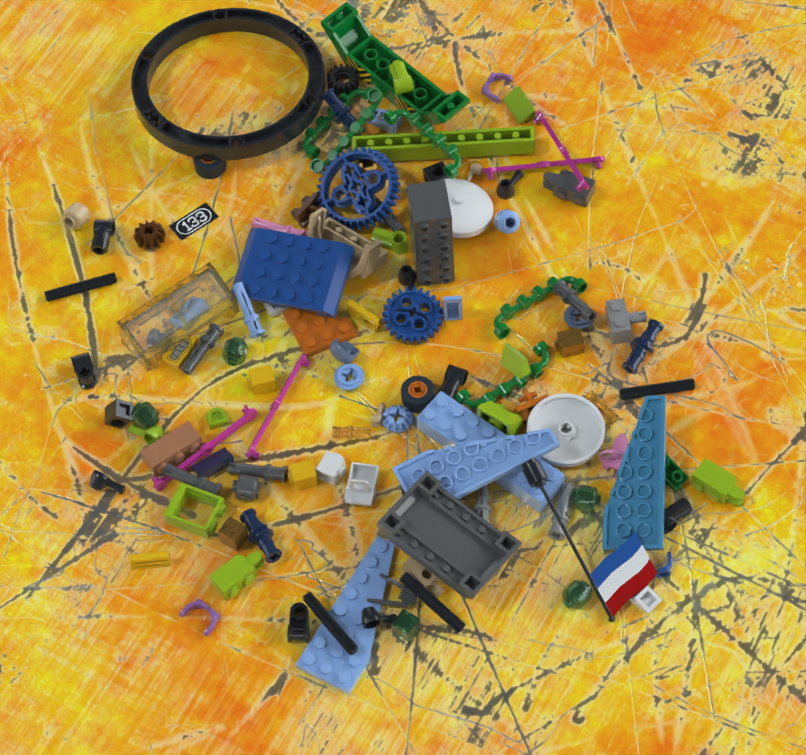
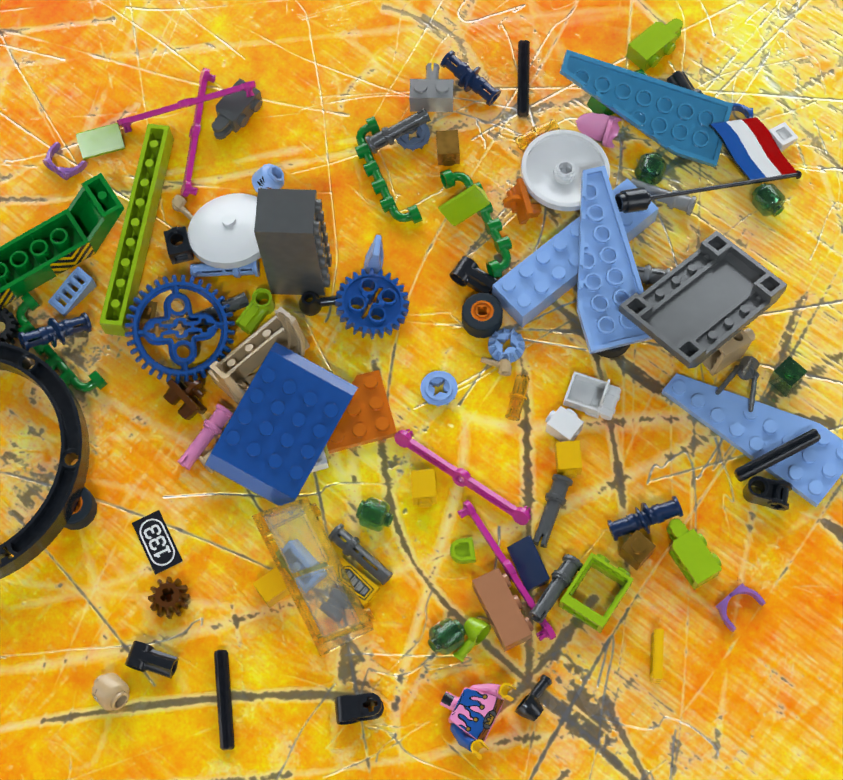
camera: 80 degrees left, 10 degrees up
brick [104,398,133,429] -> none
dark grey head [231,474,261,502] -> none
light blue pin [232,282,266,339] -> none
green bar [310,88,383,174] -> none
sand blue hair [330,338,360,364] -> none
yellow tile [347,299,381,333] -> none
black bar [361,606,398,629] -> none
green bar [383,109,462,179] -> none
lime piece [389,60,414,95] -> none
black axle [399,572,465,633] -> none
lime slope [477,401,523,436] -> none
black bar [496,170,524,200] -> none
none -> torso [440,683,517,760]

